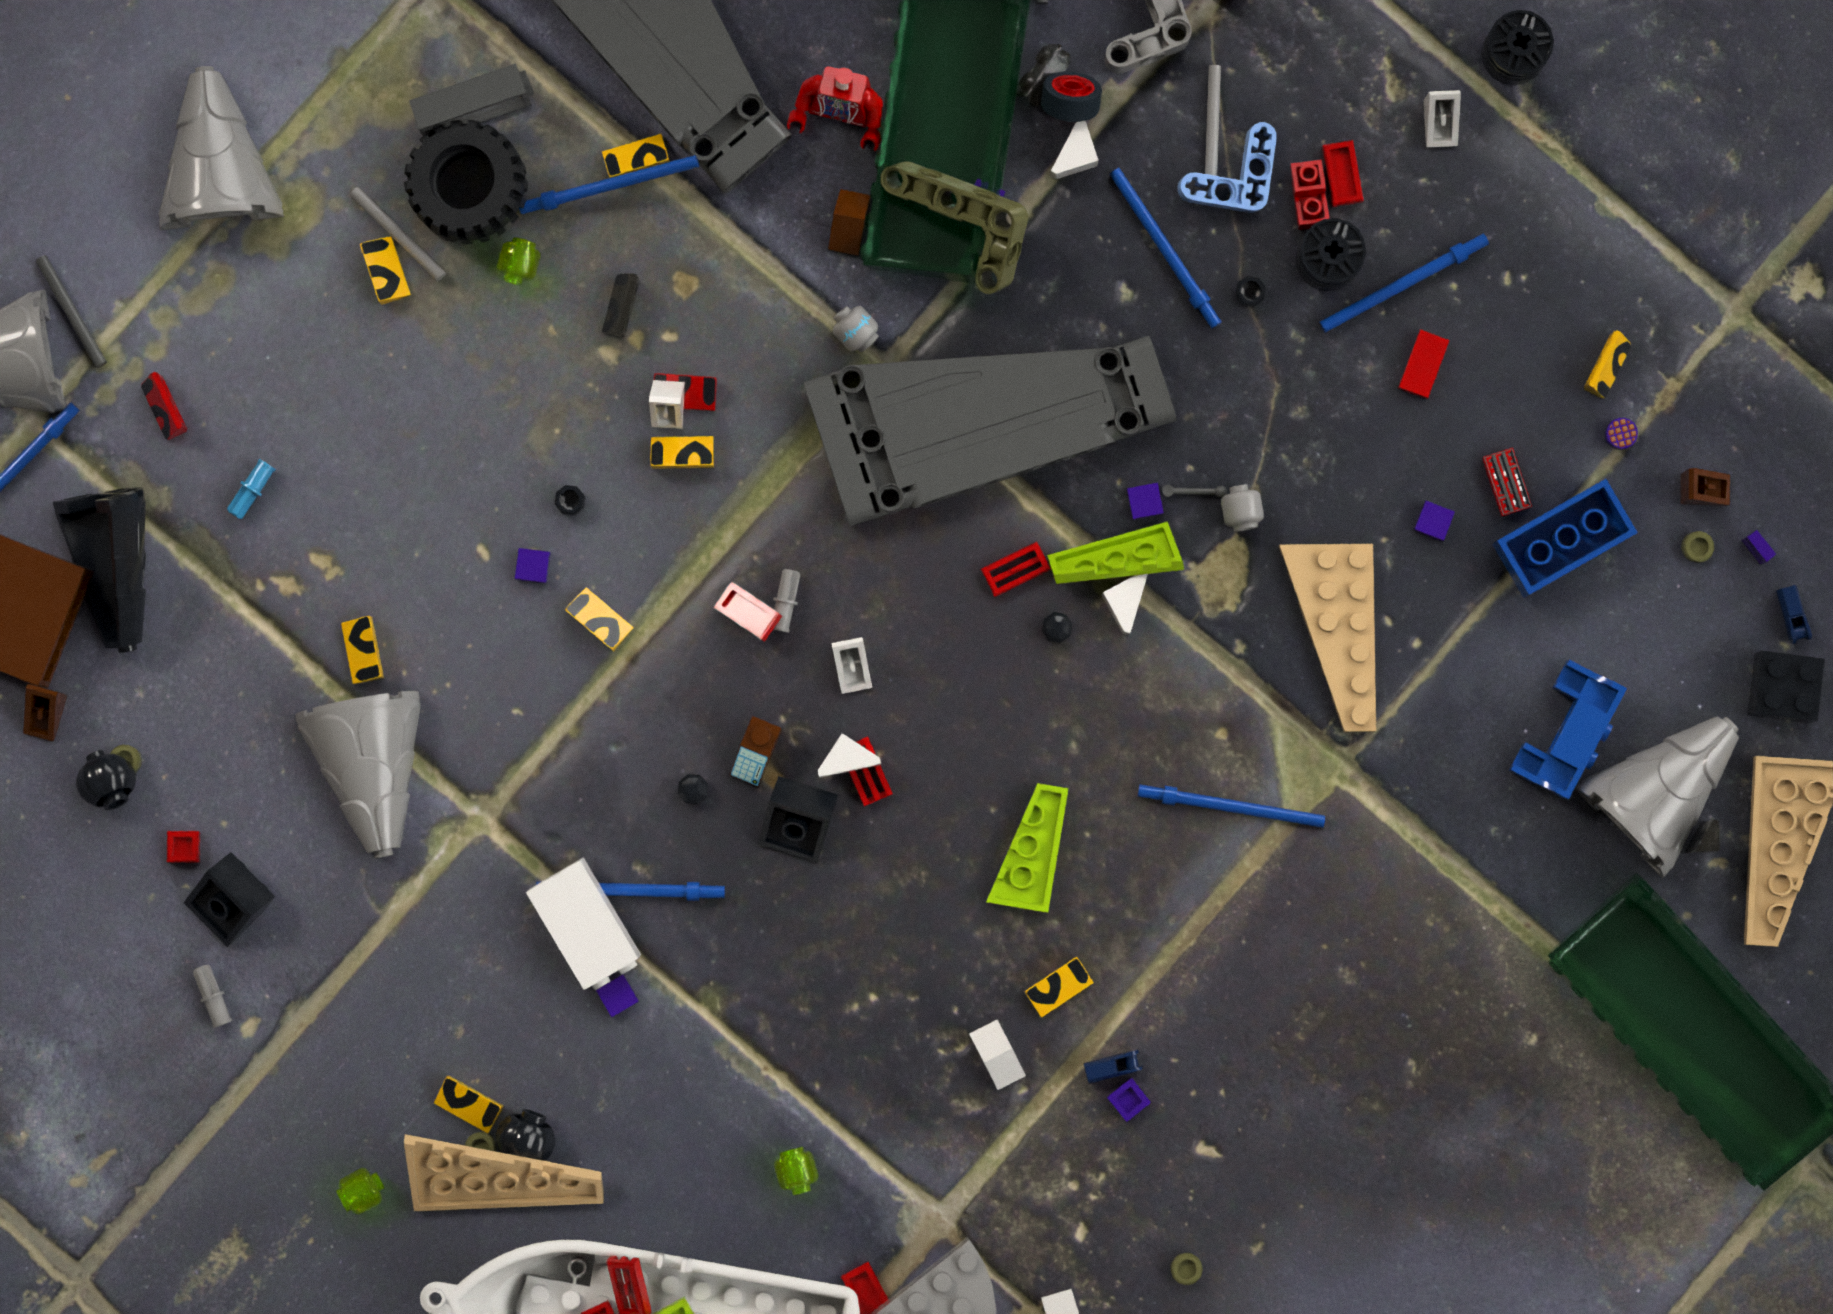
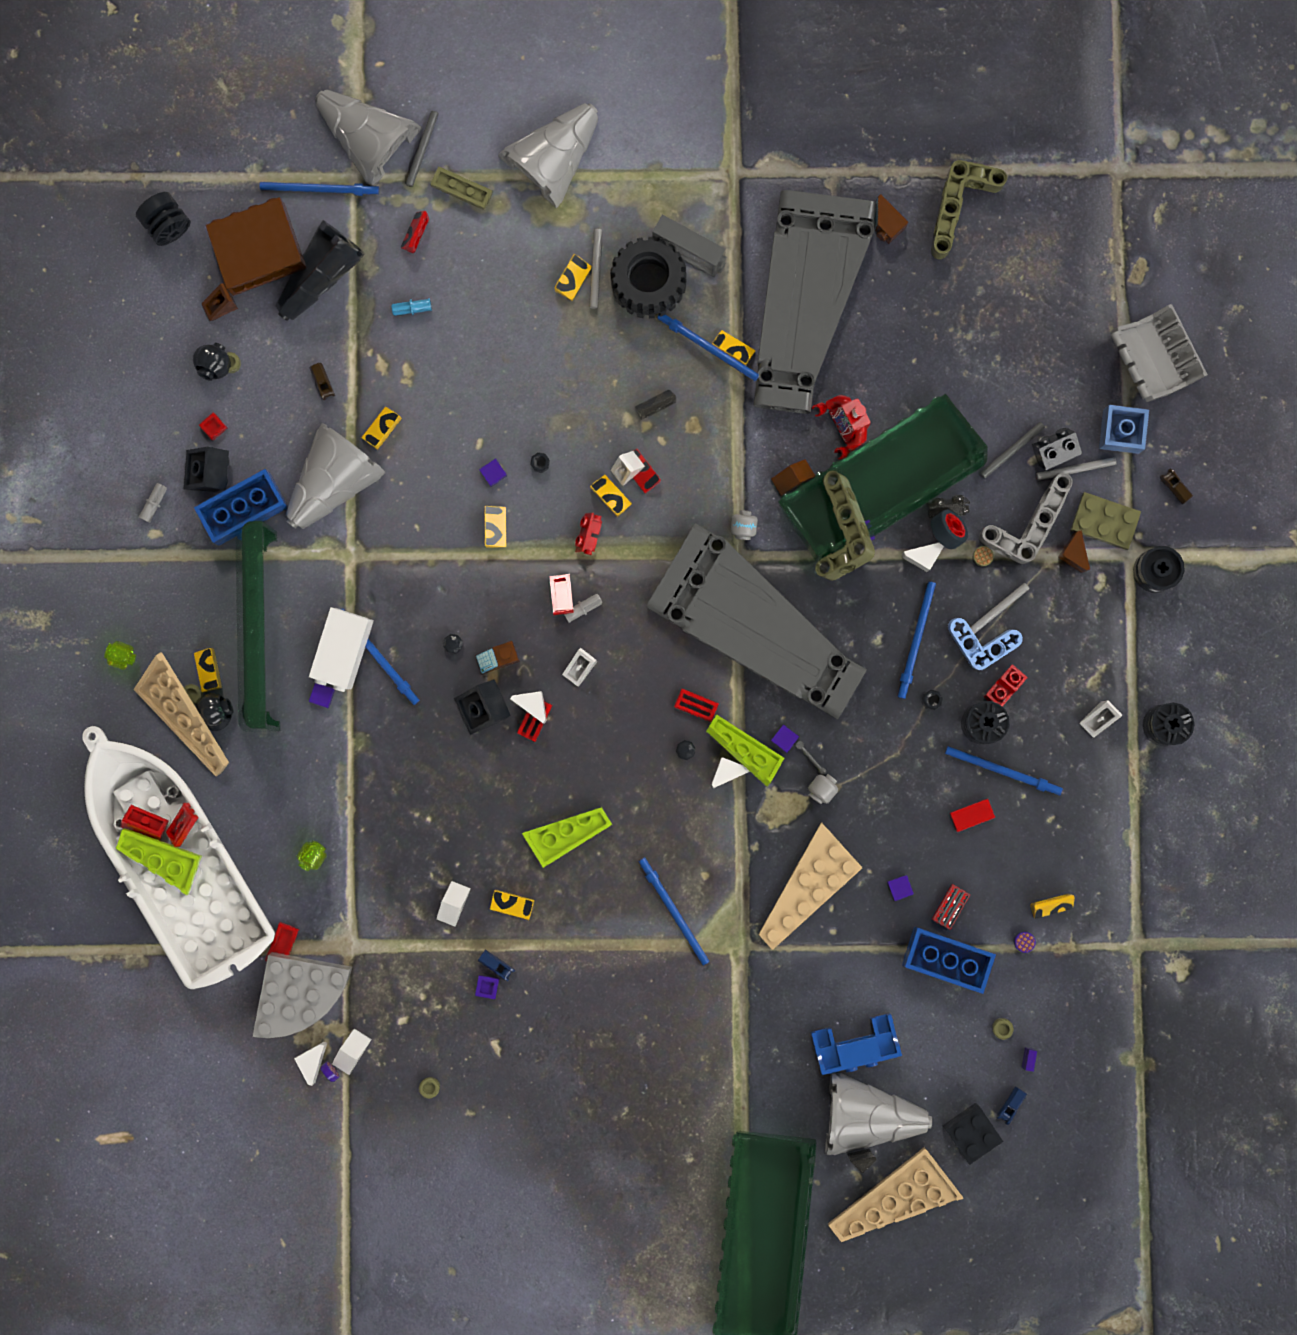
camera: 45 degrees right, 0 degrees up
clear neon green head [496,237,541,286] -> none
red tile [1322,140,1364,208] -> none
reddish brown slope [1680,468,1730,506] -> none
none -> blue brick [194,469,288,546]
none -> clear green windscreen [236,521,280,732]
none -> dark brown bar [309,363,335,401]
none -> olive plate [430,166,493,210]
none -> red hinge [575,513,602,555]
none -> tile [972,546,994,567]

